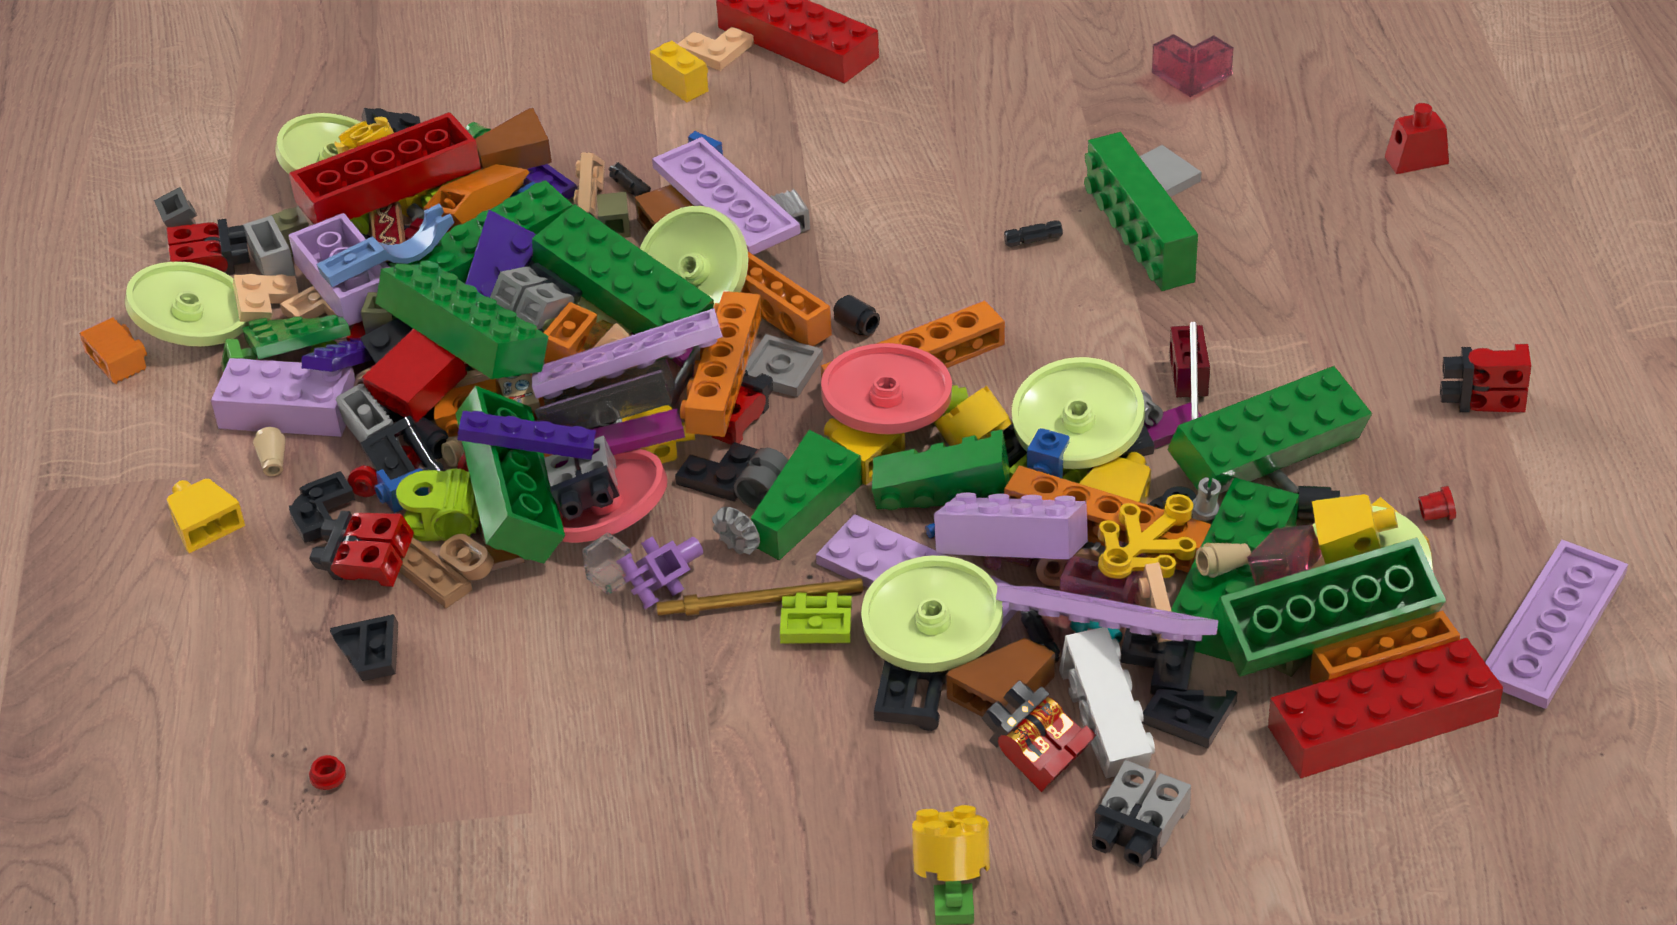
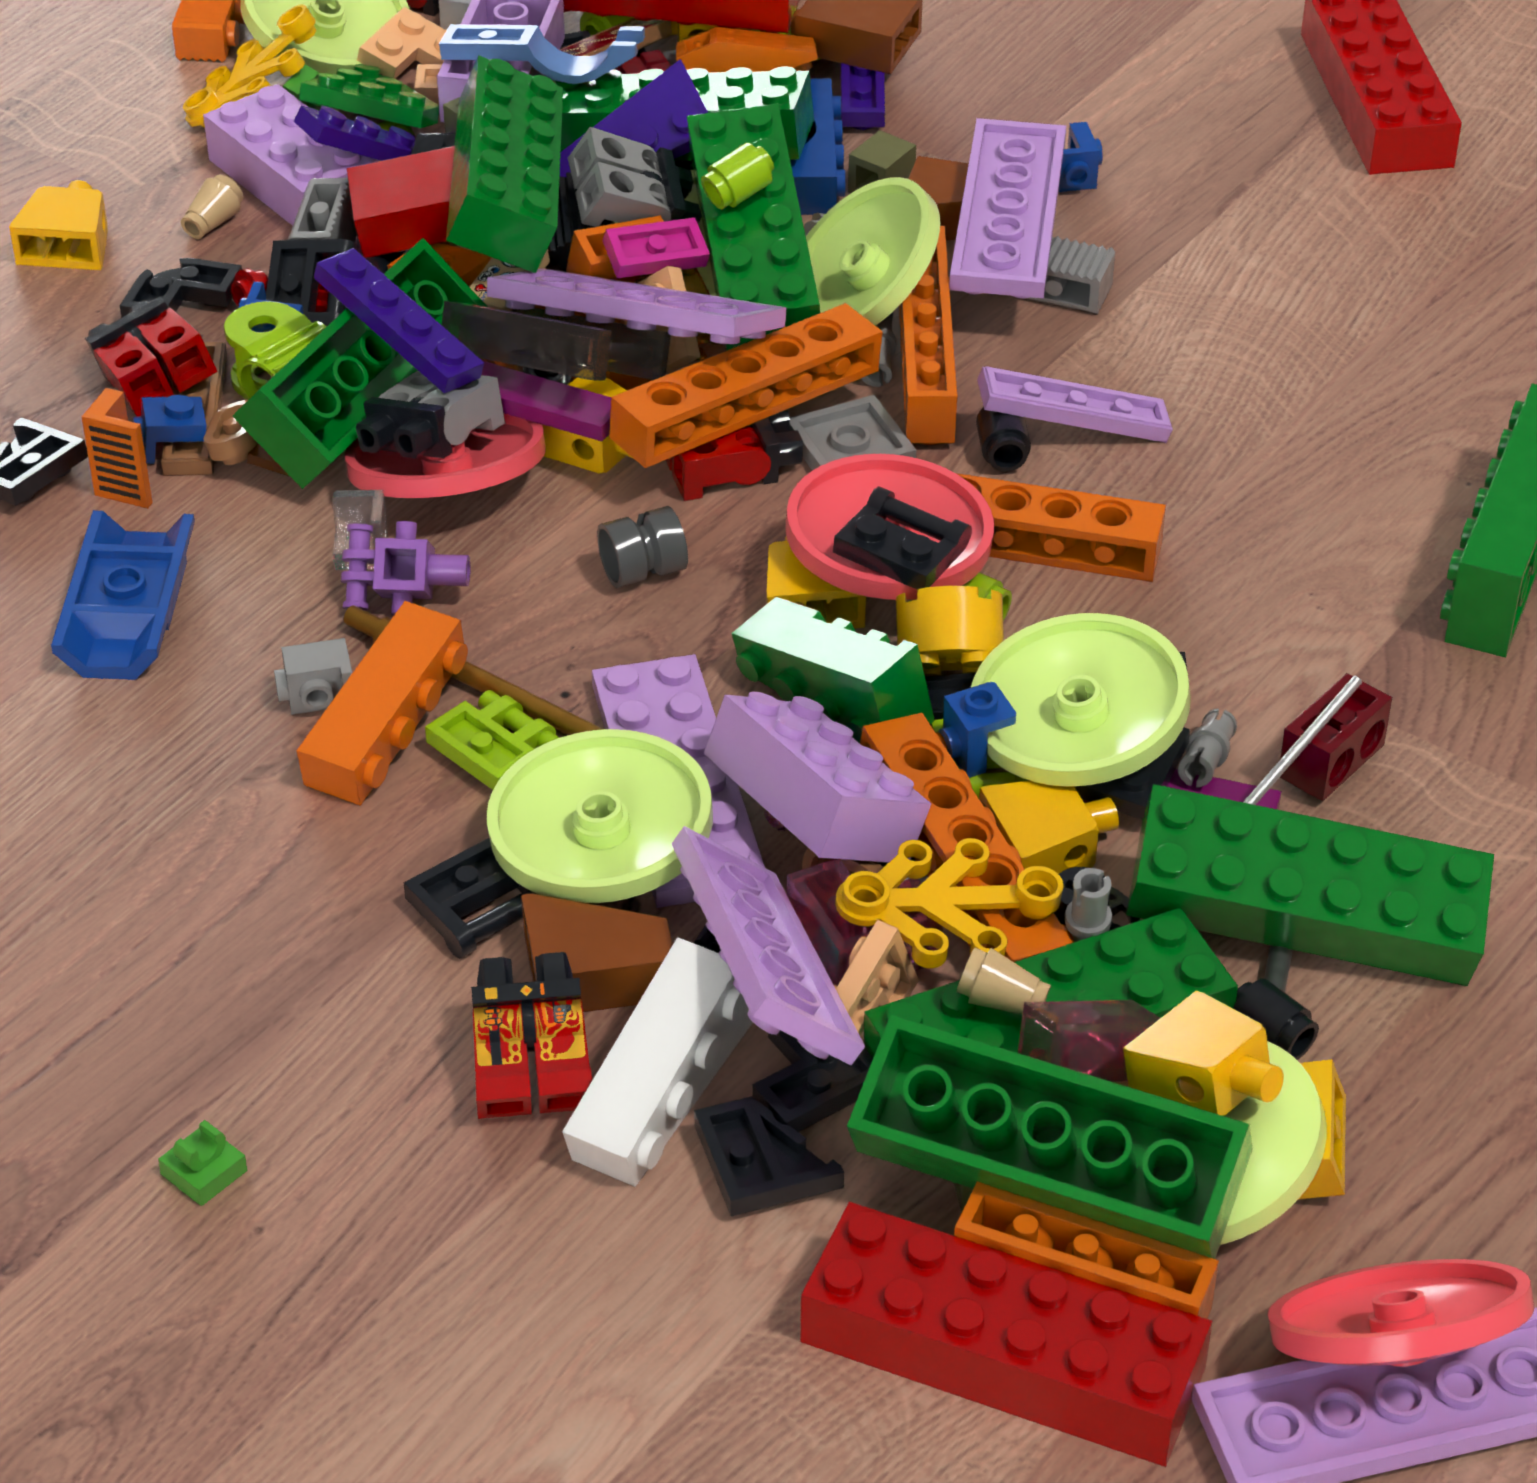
camera: 40 degrees right, 0 degrees up
light nougat plate [574,153,605,216] -> none
black axle [609,162,651,197] -> none
yellow brick [650,40,709,102] -> none
black plate [675,442,758,502] -> none
light nougat plate [678,27,754,71] -> none
light grey gear [712,507,760,555] -> none
green wedge [751,430,862,560] -> none
yellow brick [912,805,990,881] -> none
black axle [1004,220,1063,247] -> none
hips [1092,760,1191,867] -> none
red piece [1418,486,1456,521] -> none
none -> blue piece [51,510,195,680]
none -> orange panel [81,388,153,509]
none -> blue bracket [132,395,207,464]
none -> yellow plant [183,4,317,128]
none -> light grey brick [274,638,352,715]
none -> orange brick [296,601,468,806]
none -> dark pink plate [603,218,710,278]
none -> lime brick [701,142,774,209]
none -> black plate [833,486,972,589]
none -> lavender tile [977,366,1173,443]
none -> coral dish [1268,1259,1534,1367]

